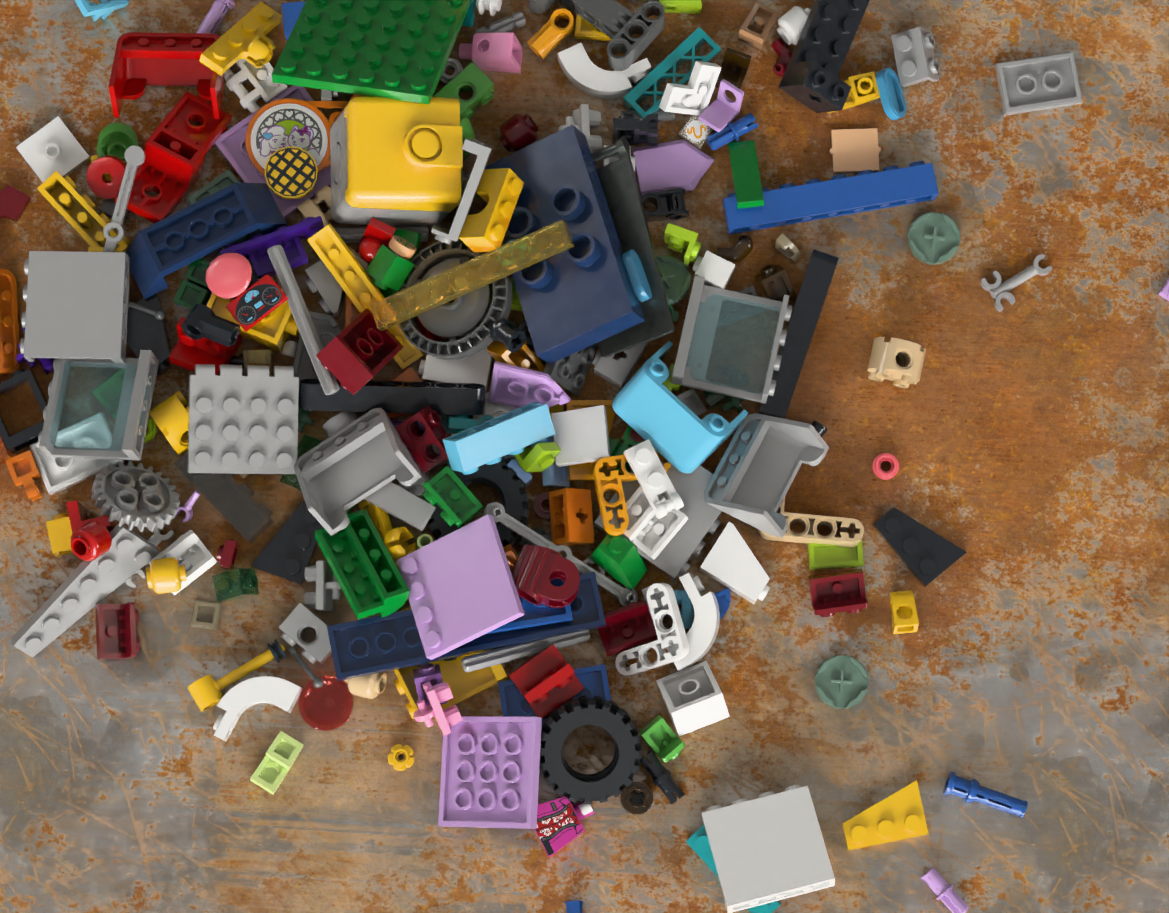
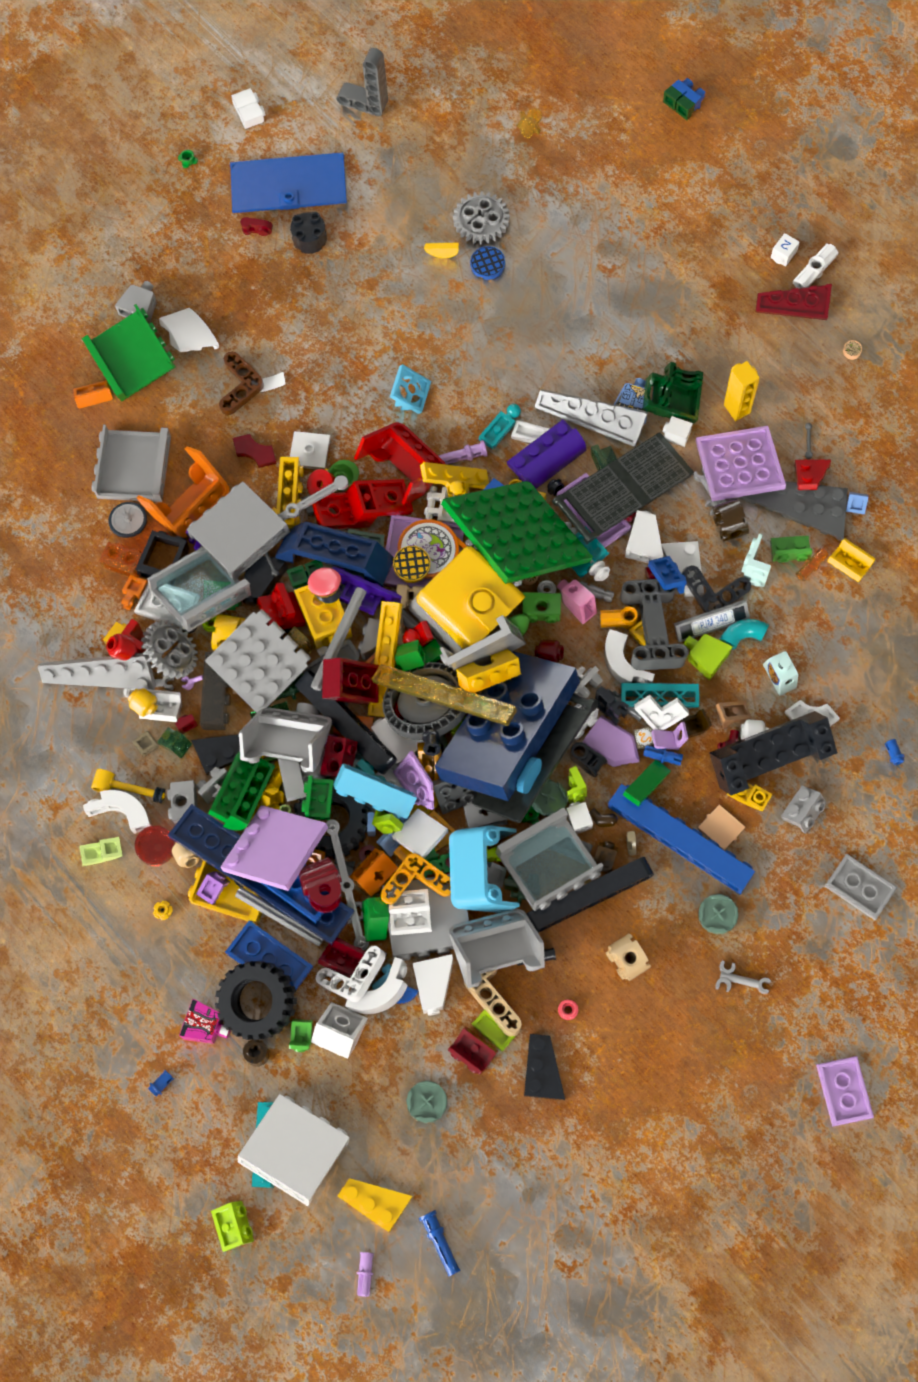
camera: 50 degrees right, 10 degrees down
dark red bracket [95,602,140,659] -> none
black piece [181,304,240,347] -> none
slope [226,274,288,332] -> none
dark grey hinge [287,645,324,688] -> none
light nougat tile [388,236,416,259] -> none
bright pink hips [413,681,462,736] -> none
lavender plate [438,716,542,829] -> none
red bracket [508,643,585,718] -> none
white plate [624,439,684,519] -> none
black pin [639,750,685,805] -> none
dark azure tile [876,68,906,120] -> none
yellow leg [889,590,919,634] -> none

